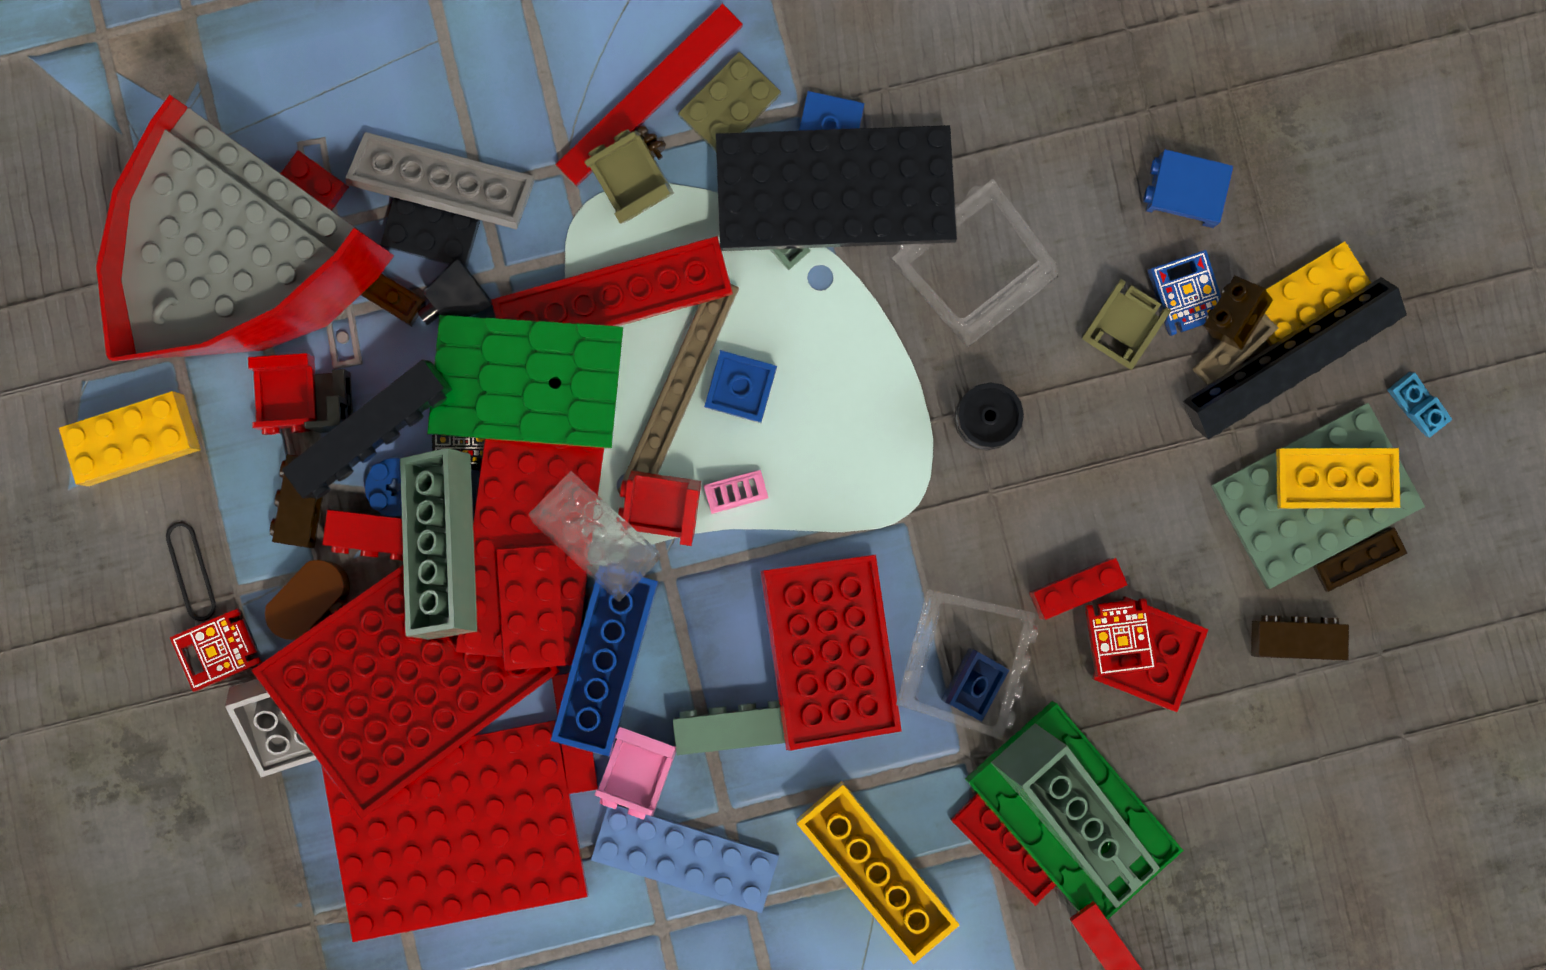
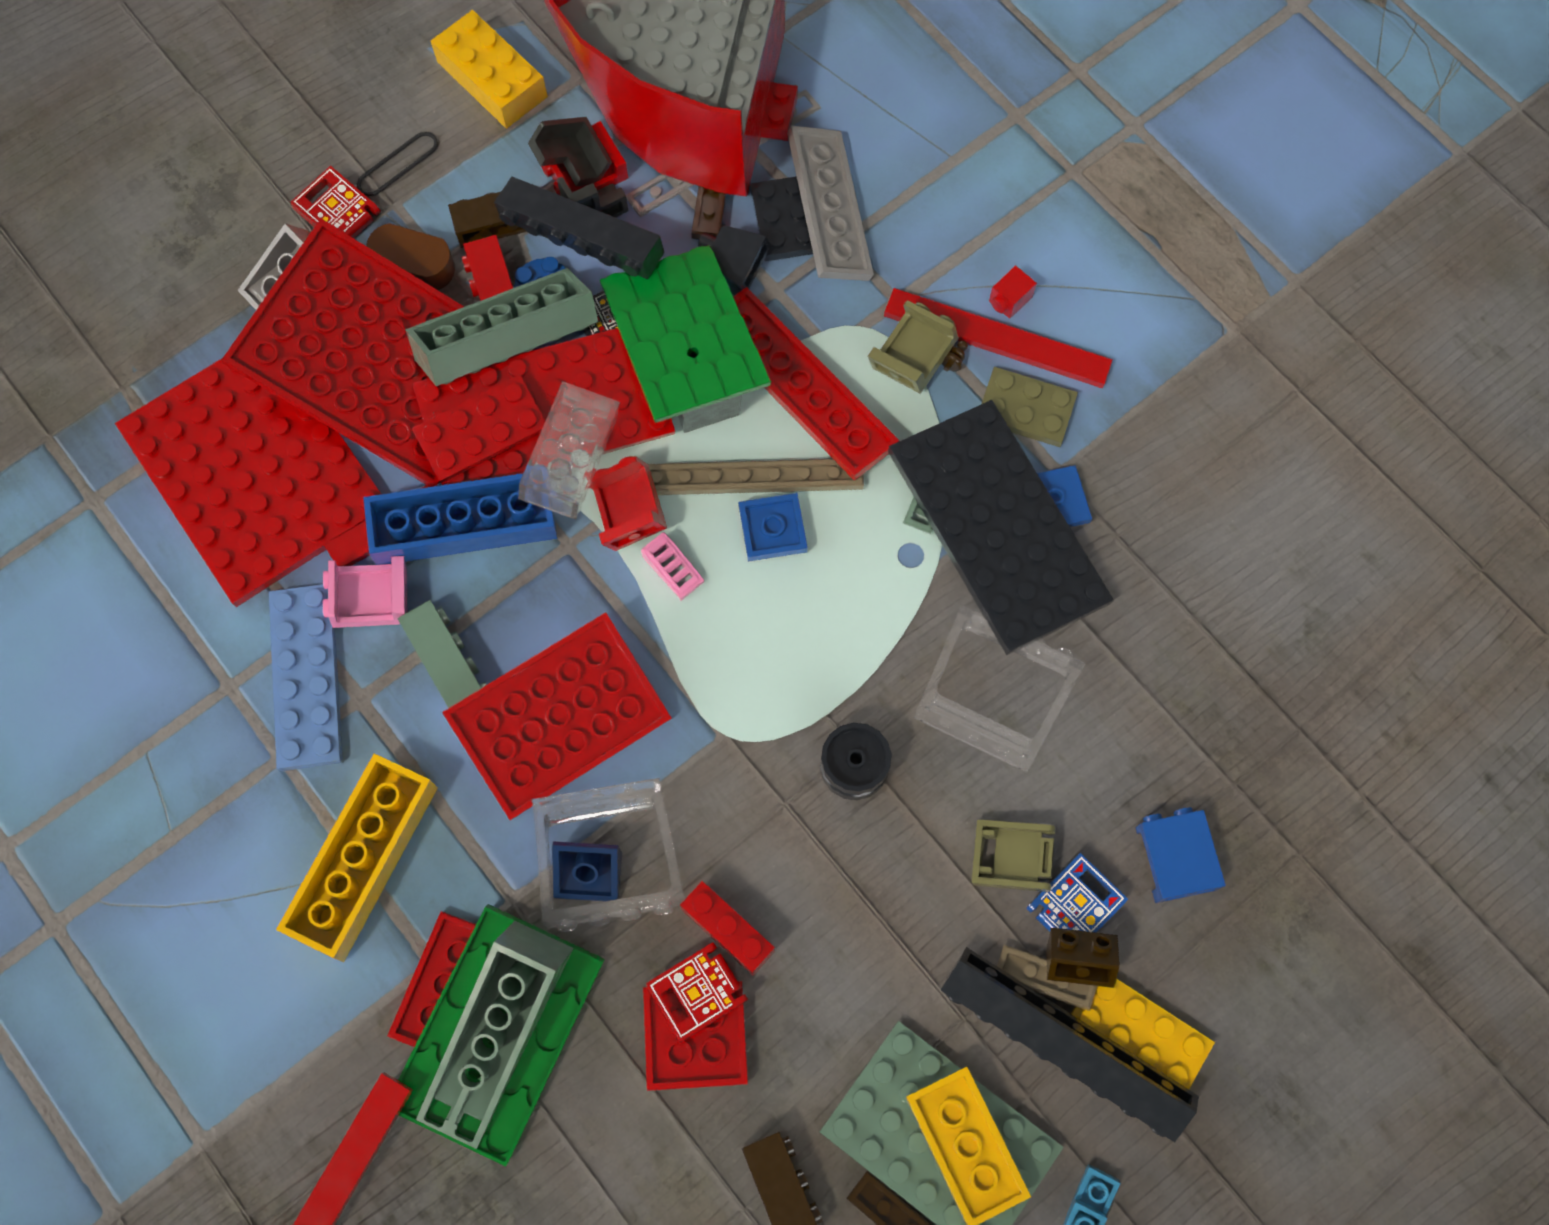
camera: 65 degrees right, 15 degrees down
none -> pearl dark grey panel [528,117,612,186]
none -> red brick [989,265,1037,319]

